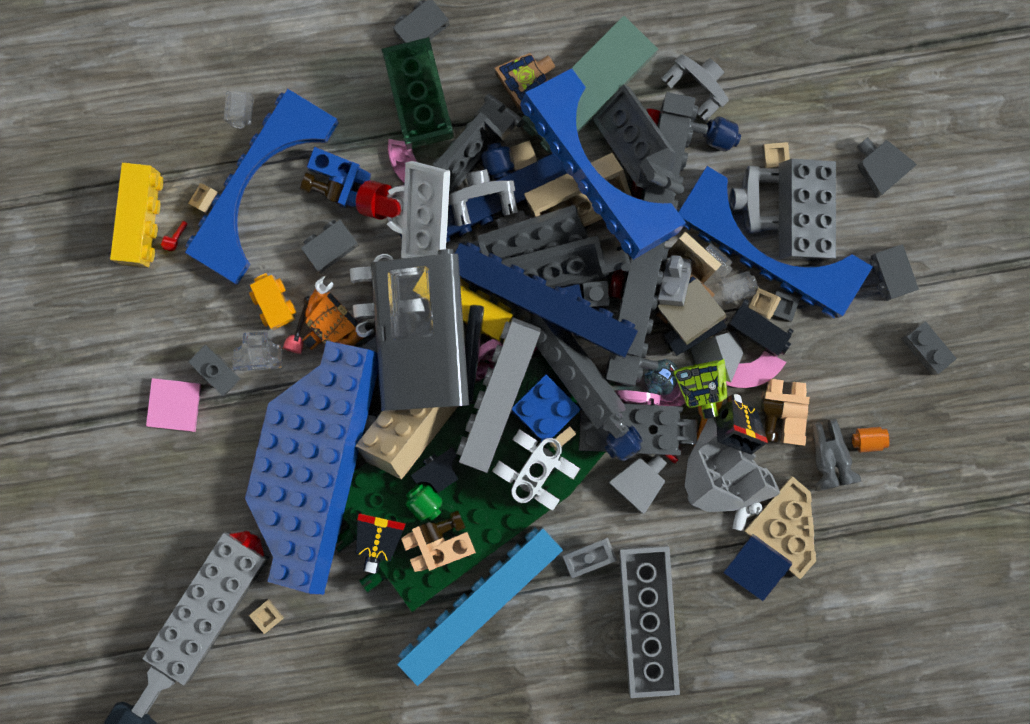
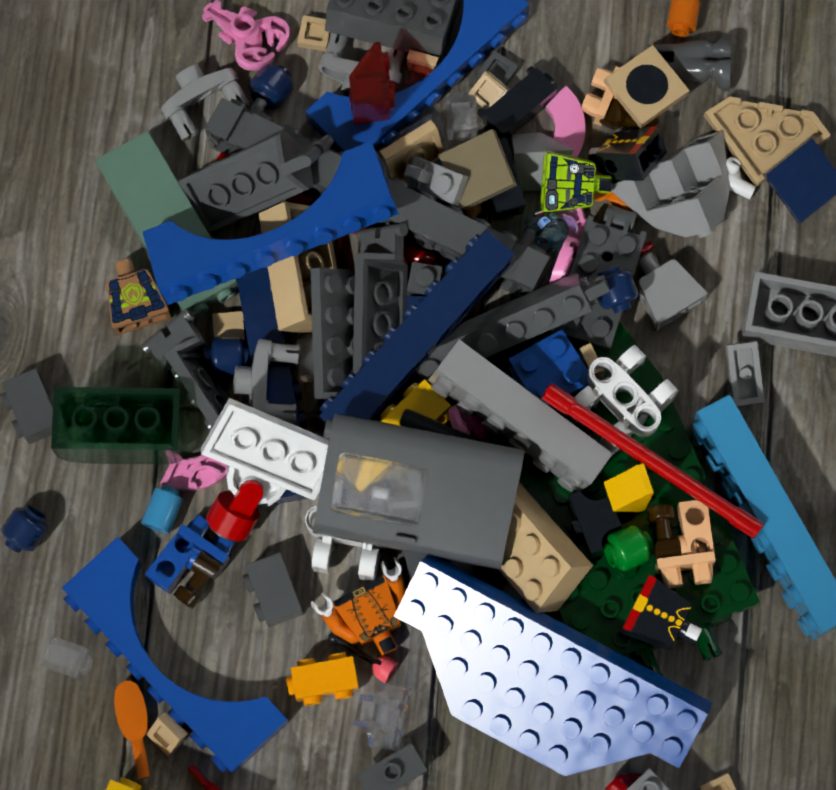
camera: 70 degrees left, 10 degrees down
none -> dark blue head [1,505,48,553]
none -> orange piece [114,681,151,779]
none -> dark azure brick [141,485,183,535]
none -> bright pink animal [202,0,290,71]
none -> clear red slope [349,42,395,125]
none -> tan tile [407,49,438,76]
none -> red piece [541,383,763,538]
none -> tan tile [604,45,690,129]
none -> yellow slope [604,463,654,512]

